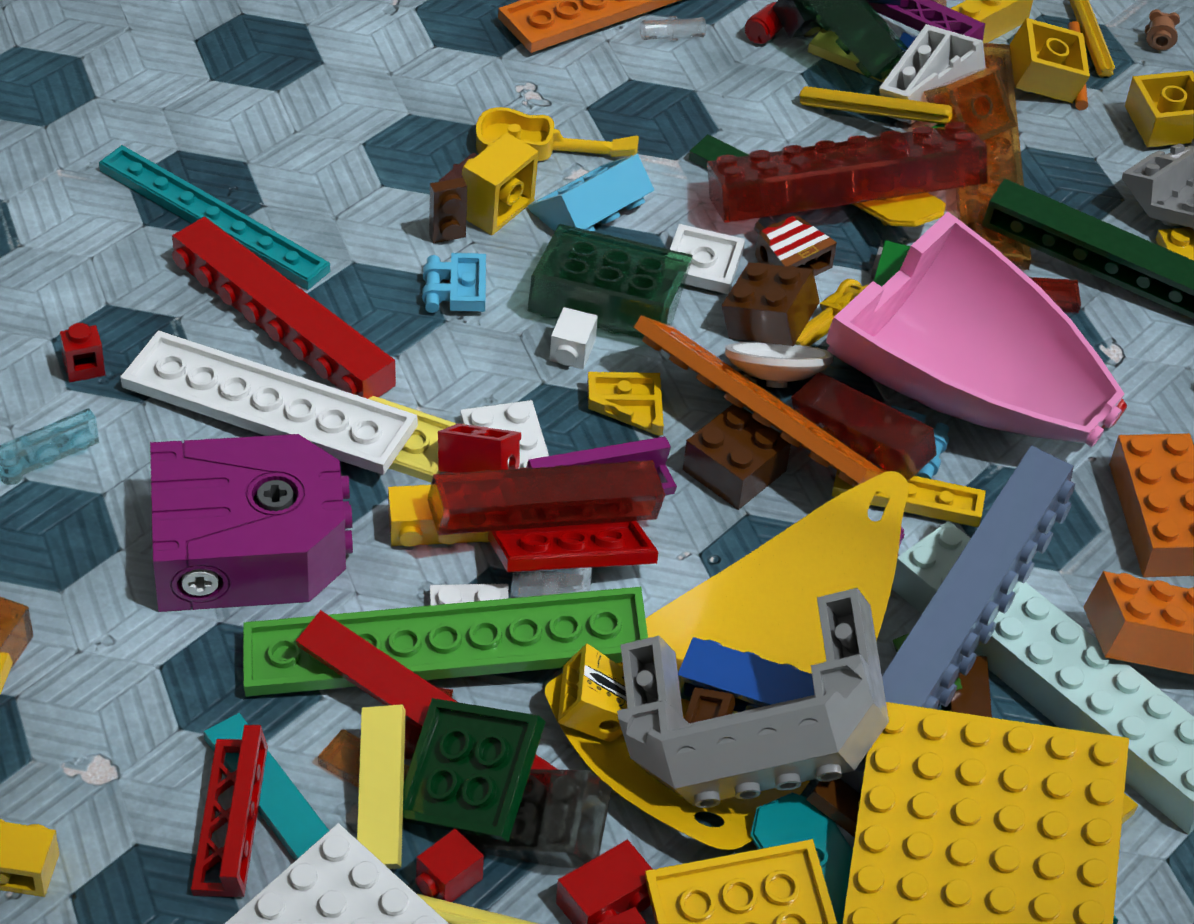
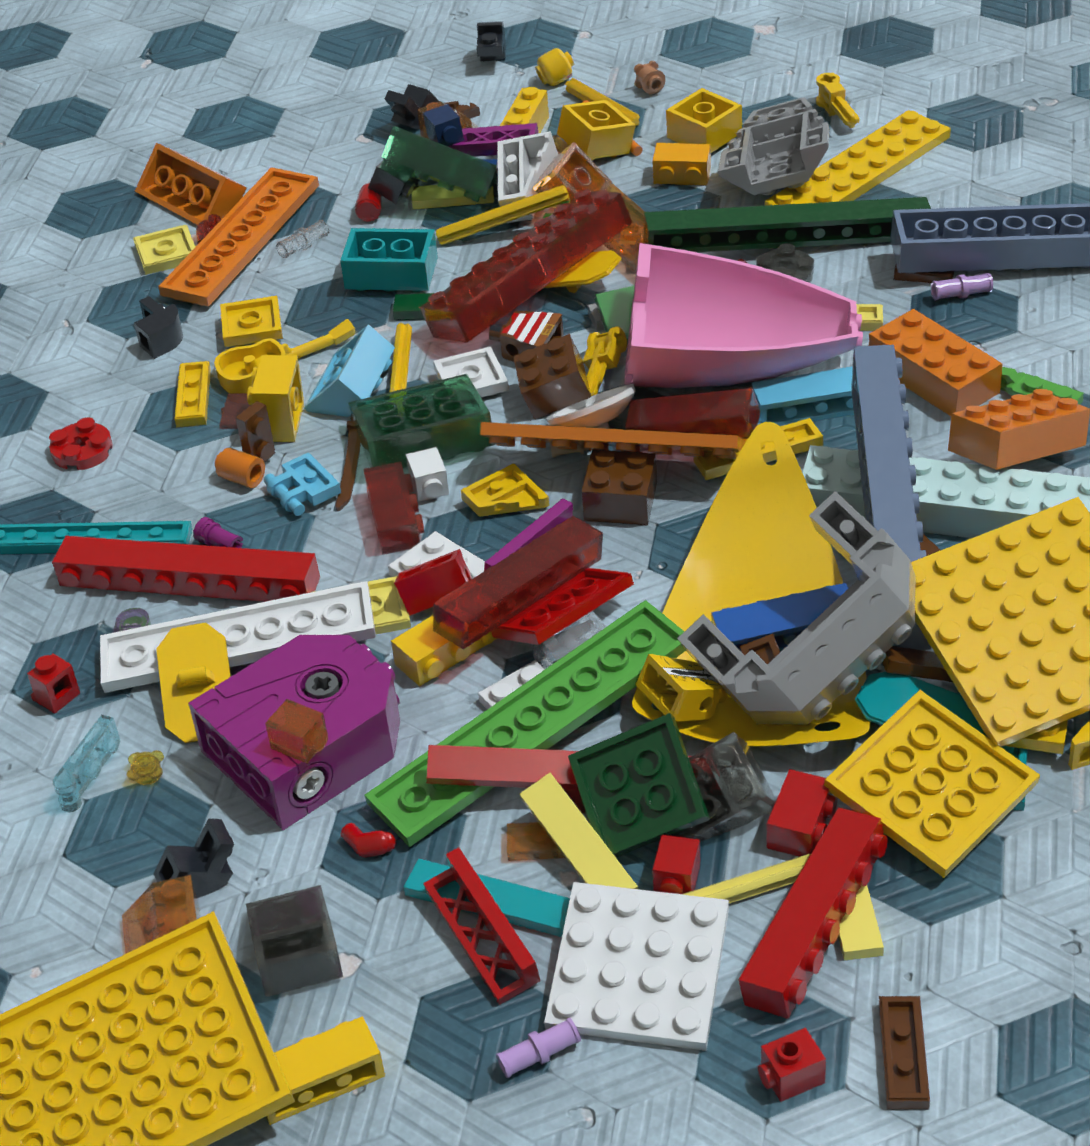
camera: 25 degrees left, 5 degrees down
none -> red plate [49,417,113,470]
none -> tile [113,608,151,633]
none -> clear yellow plate [127,750,164,785]
none -> black brick [134,296,183,359]
none -> black brick [153,818,235,900]
none -> yellow shield [156,622,231,743]
none -> yellow tile [174,361,211,428]
none -> magenta pin [193,517,243,548]
none -> orange brick [215,448,265,488]
none -> yellow plate [220,296,283,347]
none -> clear smoke slope [246,885,343,997]
none -> clear orange brick [265,699,328,764]
none -> reddish brown sword [335,412,366,511]
none -> teal brick [340,228,438,292]
none -> red arm [340,823,395,858]
none -> clear red brick [363,462,425,555]
none -> yellow axle [386,322,412,425]
none -> light orange brick [652,143,711,185]
none -> medium azure brick [752,366,854,426]
none -> clear smoke plate [756,244,814,283]
none -> light yellow tile [856,304,883,331]

